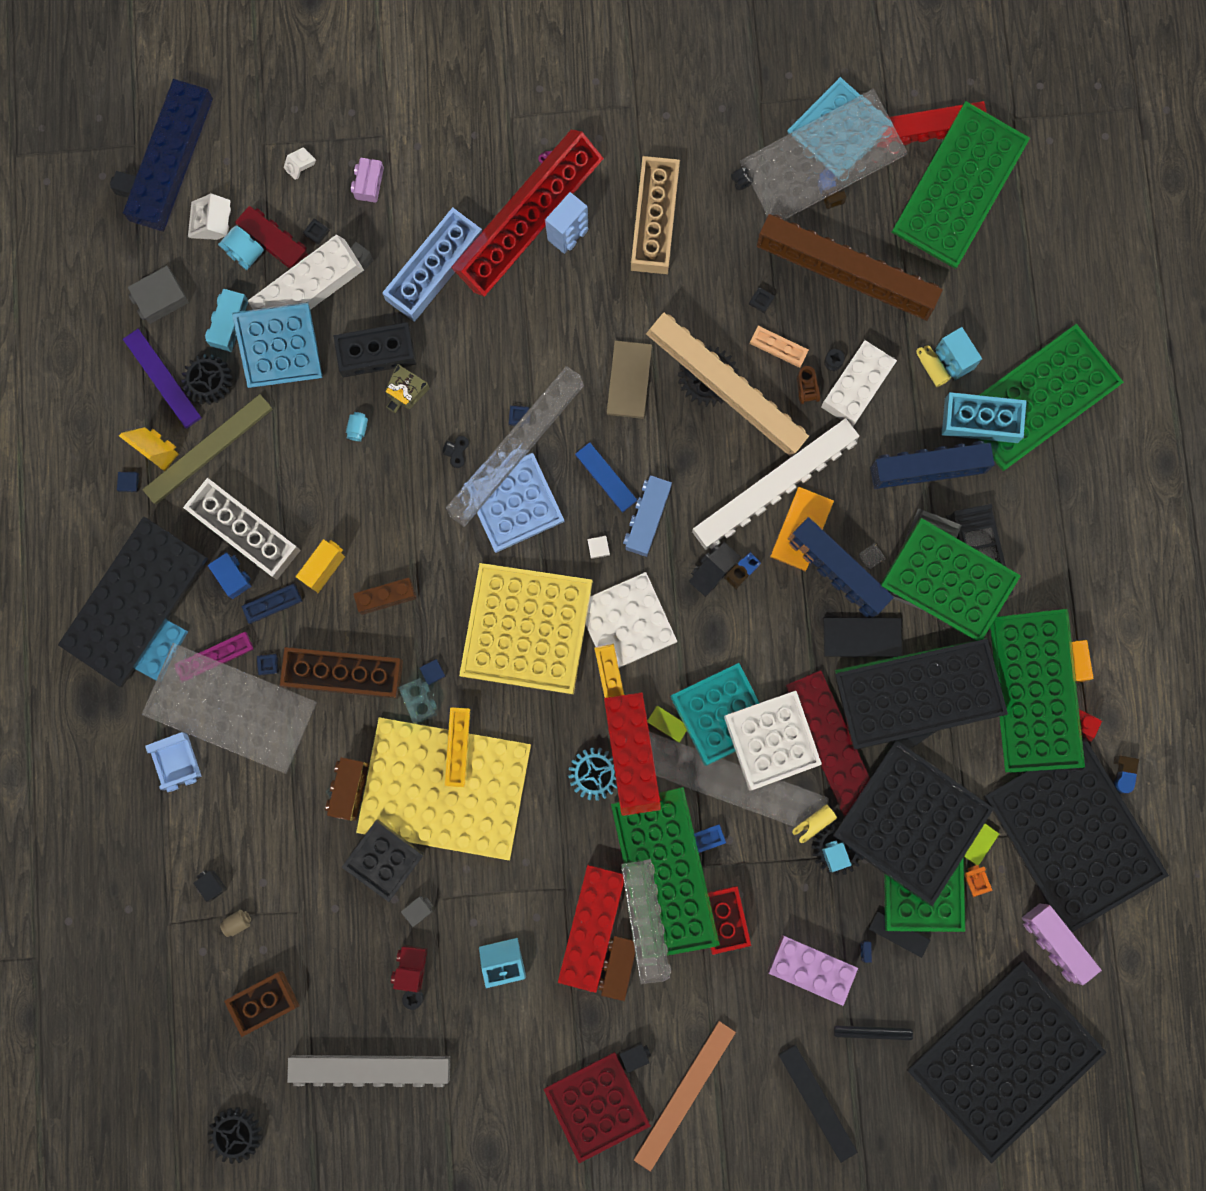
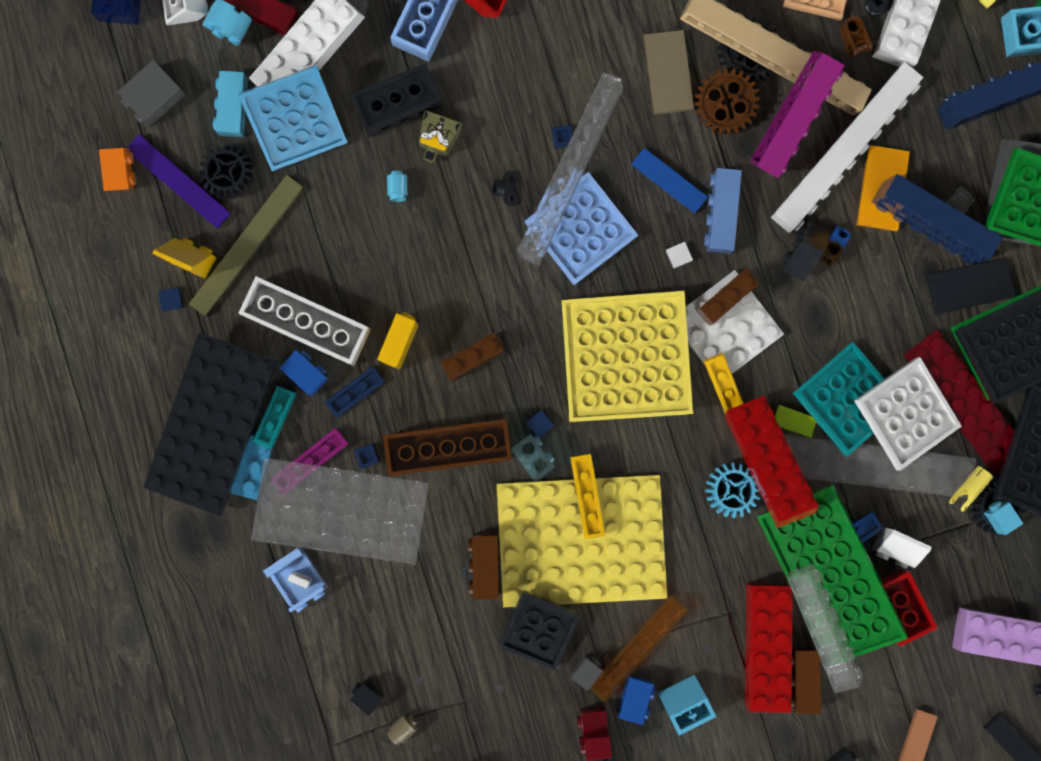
camera: 25 degrees left, 5 degrees up
none -> orange brick [99,148,136,191]
none -> teal tile [252,386,297,450]
none -> white tile [288,571,312,589]
none -> clear orange plate [590,595,688,703]
none -> blue brick [617,674,656,725]
none -> reddish brown gear [694,68,761,135]
none -> reddish brown brick [696,268,760,326]
none -> magenta brick [750,51,844,178]
none -> white slope [871,527,932,569]

